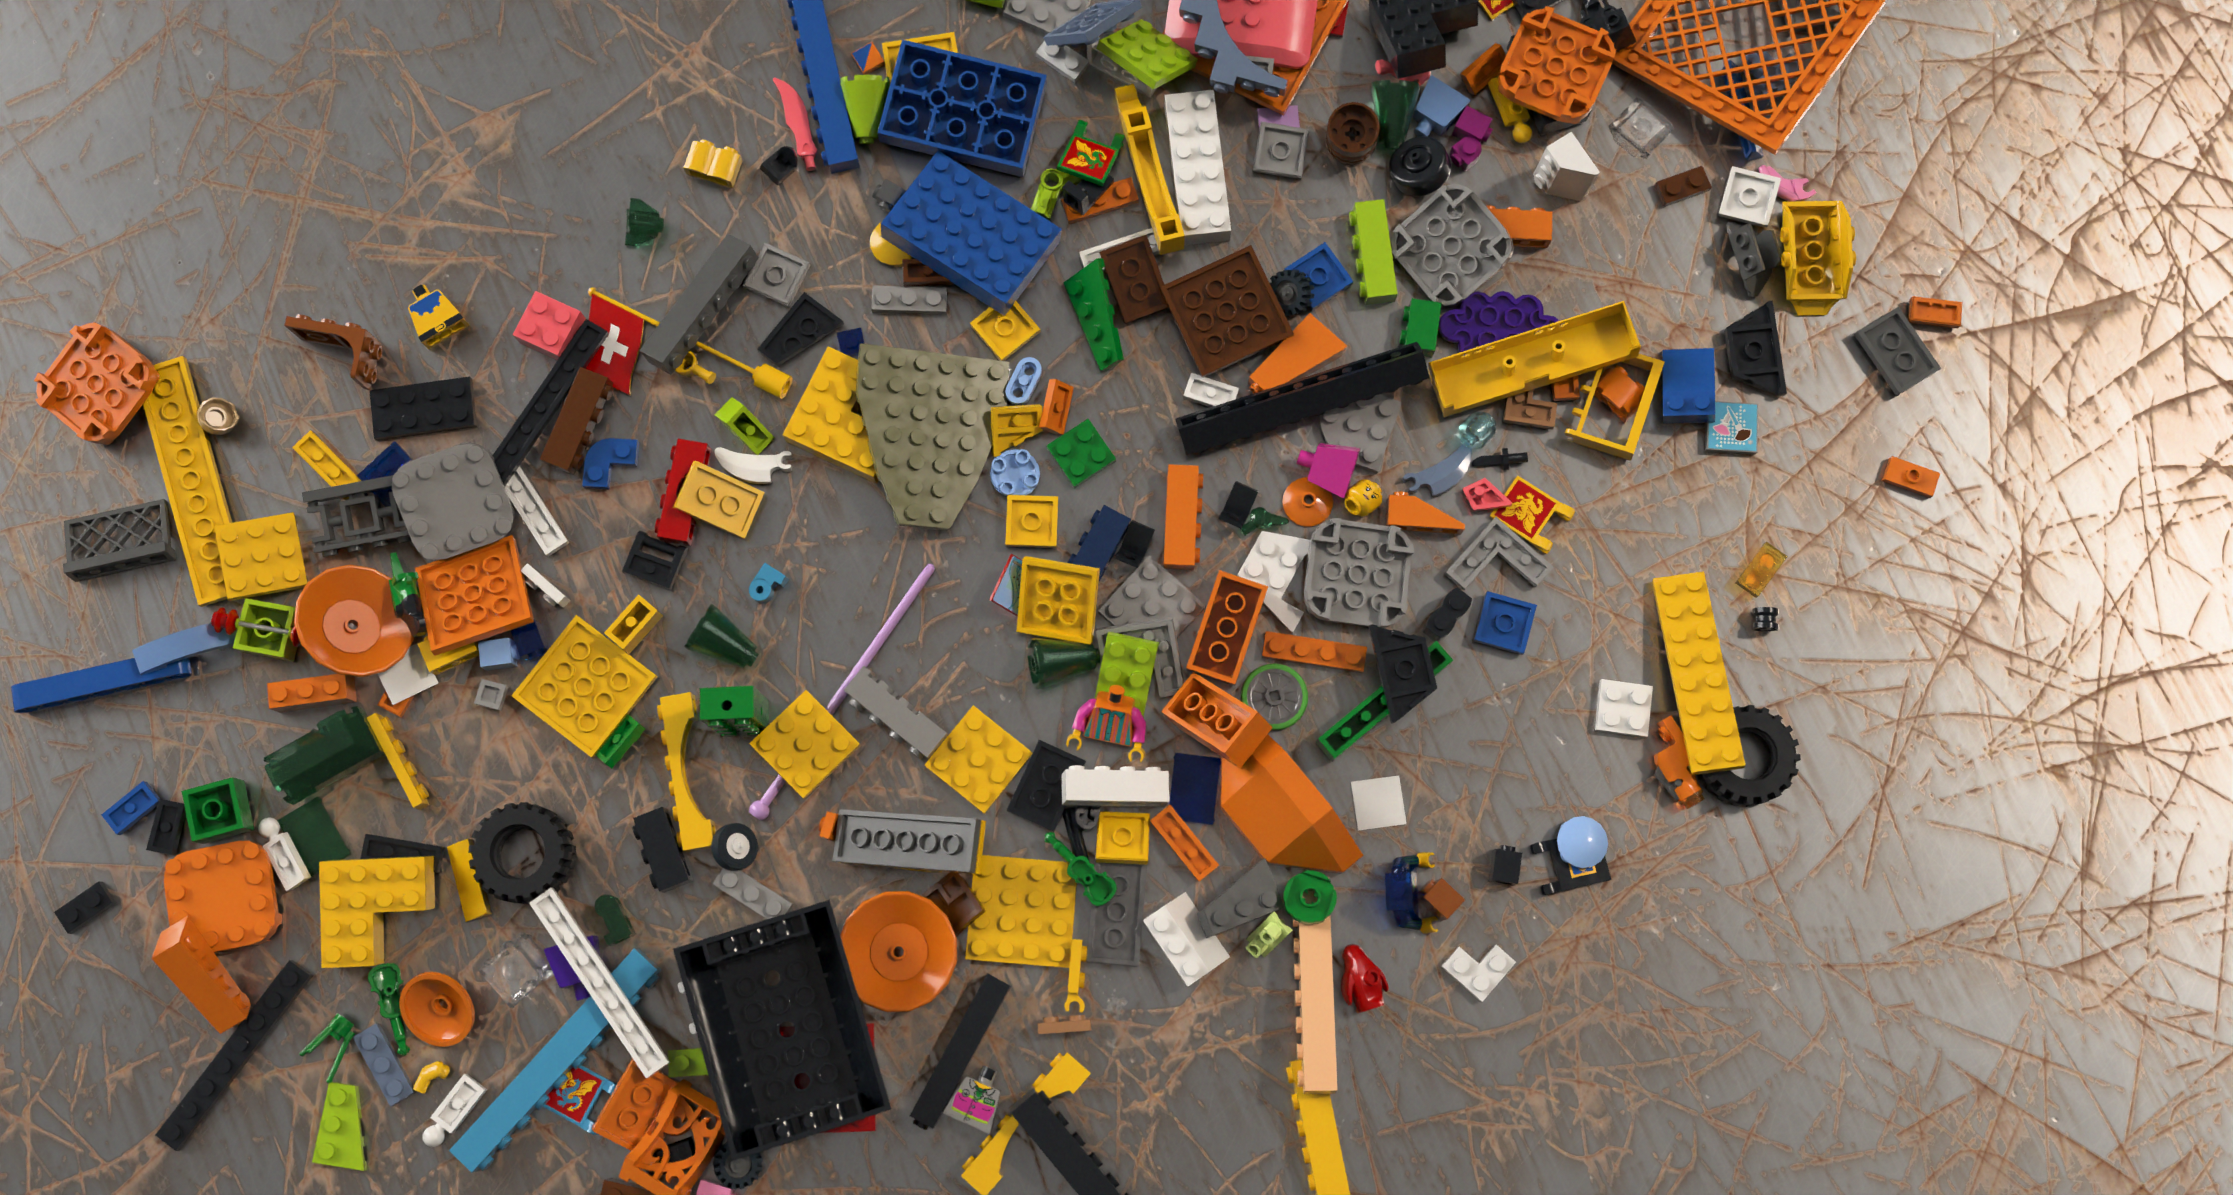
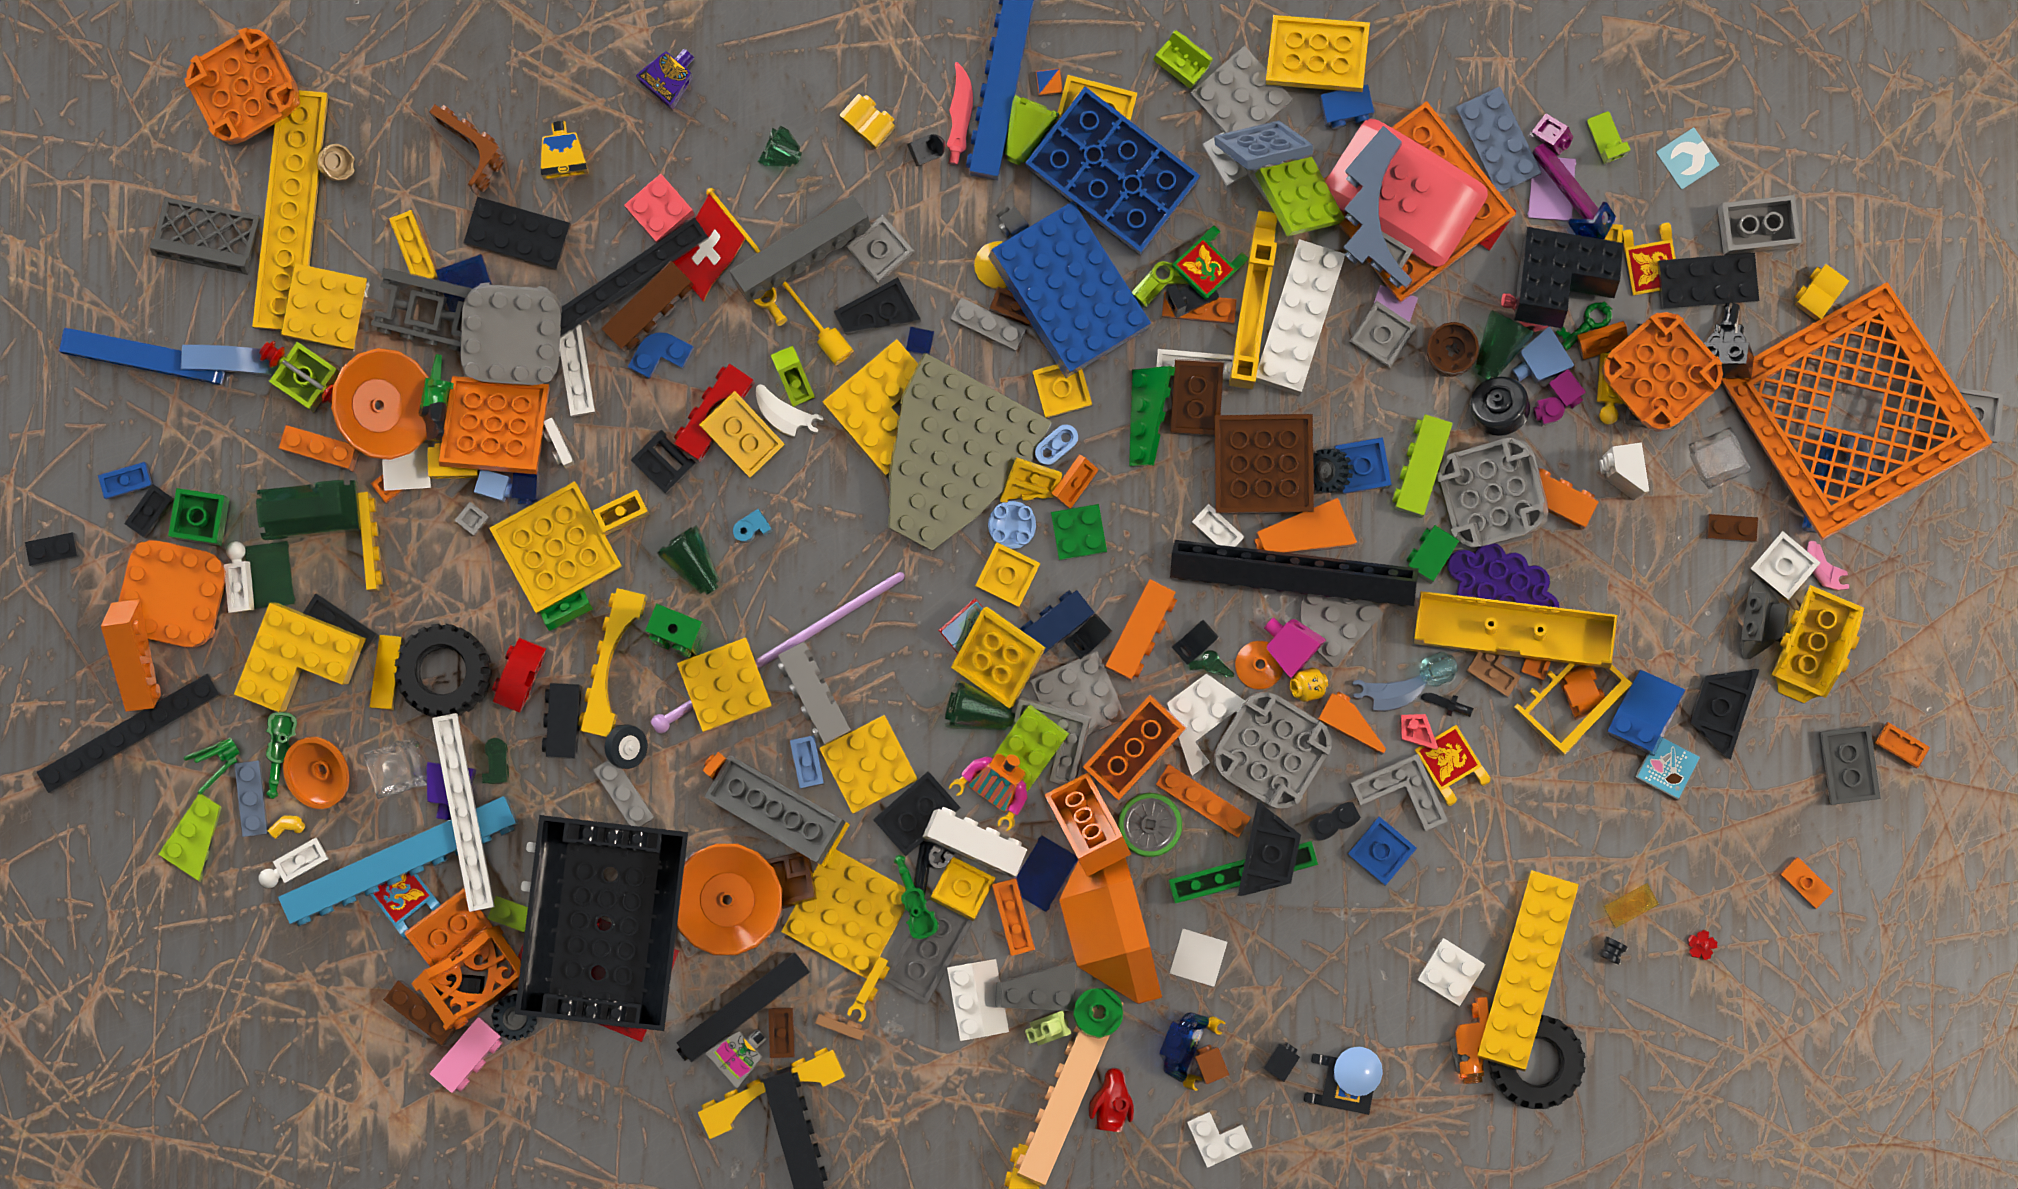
camera: 25 degrees right, 5 degrees up
none -> red brick [492,638,546,713]
none -> torso [636,49,694,110]
none -> reddish brown plate [768,1008,795,1058]
none -> medium blue plate [790,735,824,789]
none -> green piece [1556,301,1613,351]
none -> red plant [1688,930,1718,960]

